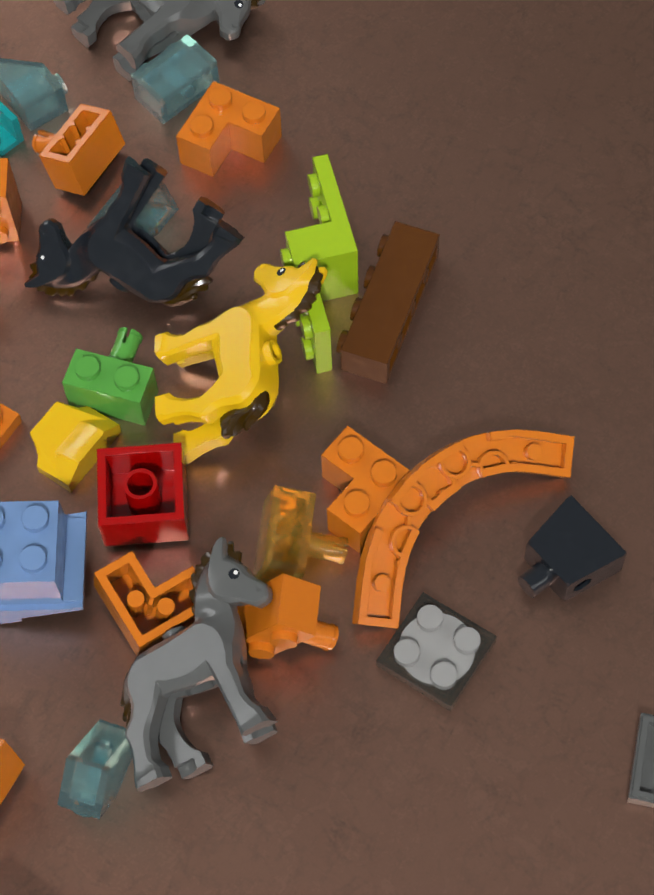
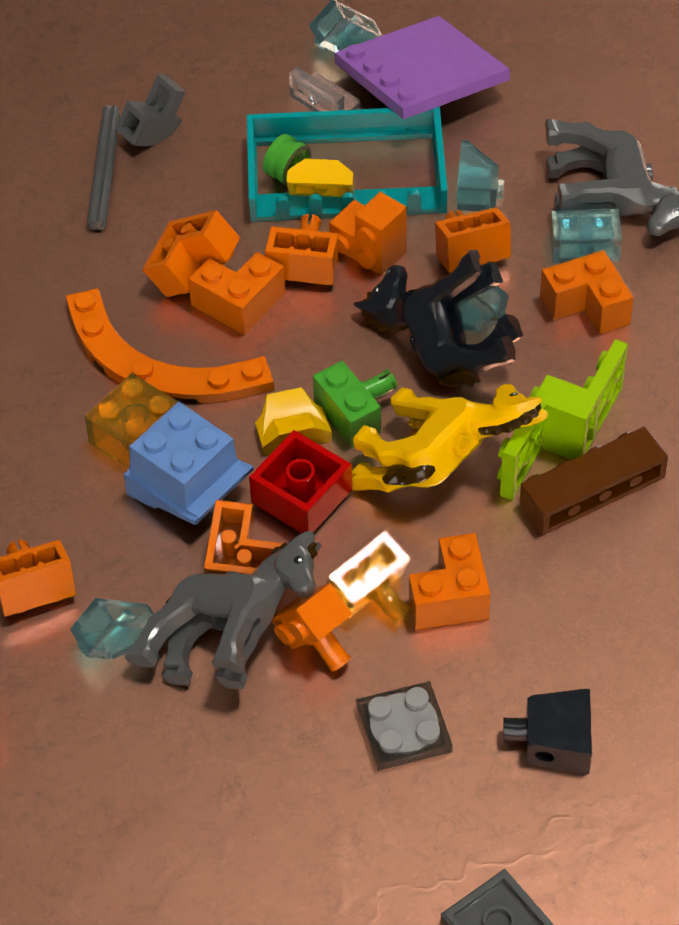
camera: 40 degrees right, 10 degrees down
orange plate [352,429,575,629] -> none

